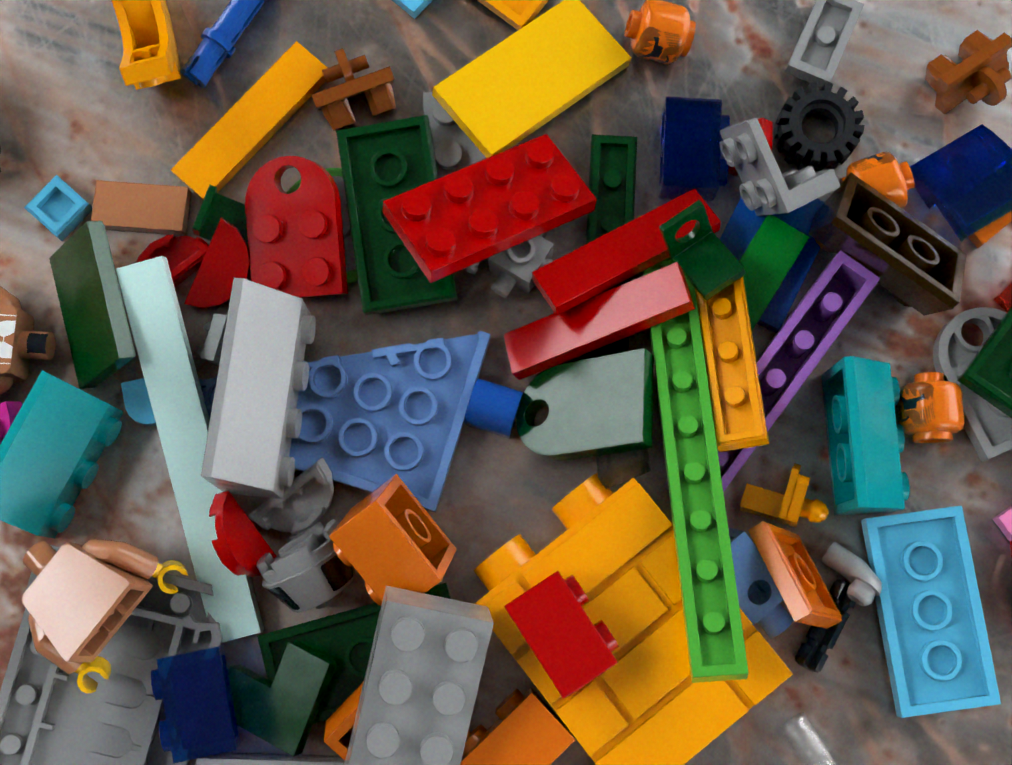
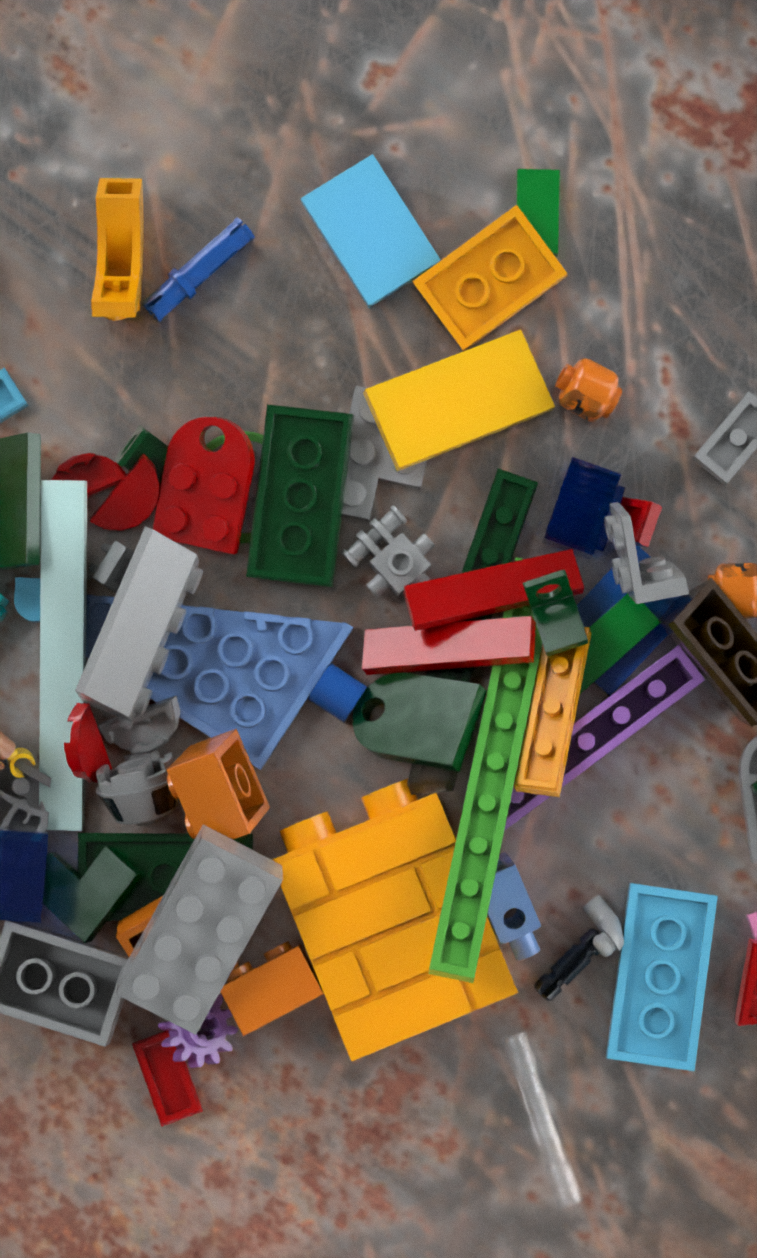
camera: 10 degrees right, 5 degrees up
nougat tile [91,180,192,236] -> none
light orange tile [171,41,328,200] -> none
dark orange hips [311,48,396,131] -> none
red plate [383,133,597,283] -> none
red brick [504,571,619,699] -> none
light orange piece [740,463,829,528] -> none
orange tile [748,522,842,629] -> none
black tyre [774,82,865,172] -> none
teal slope [821,356,910,516] -> none
orange head [898,372,965,443] -> none

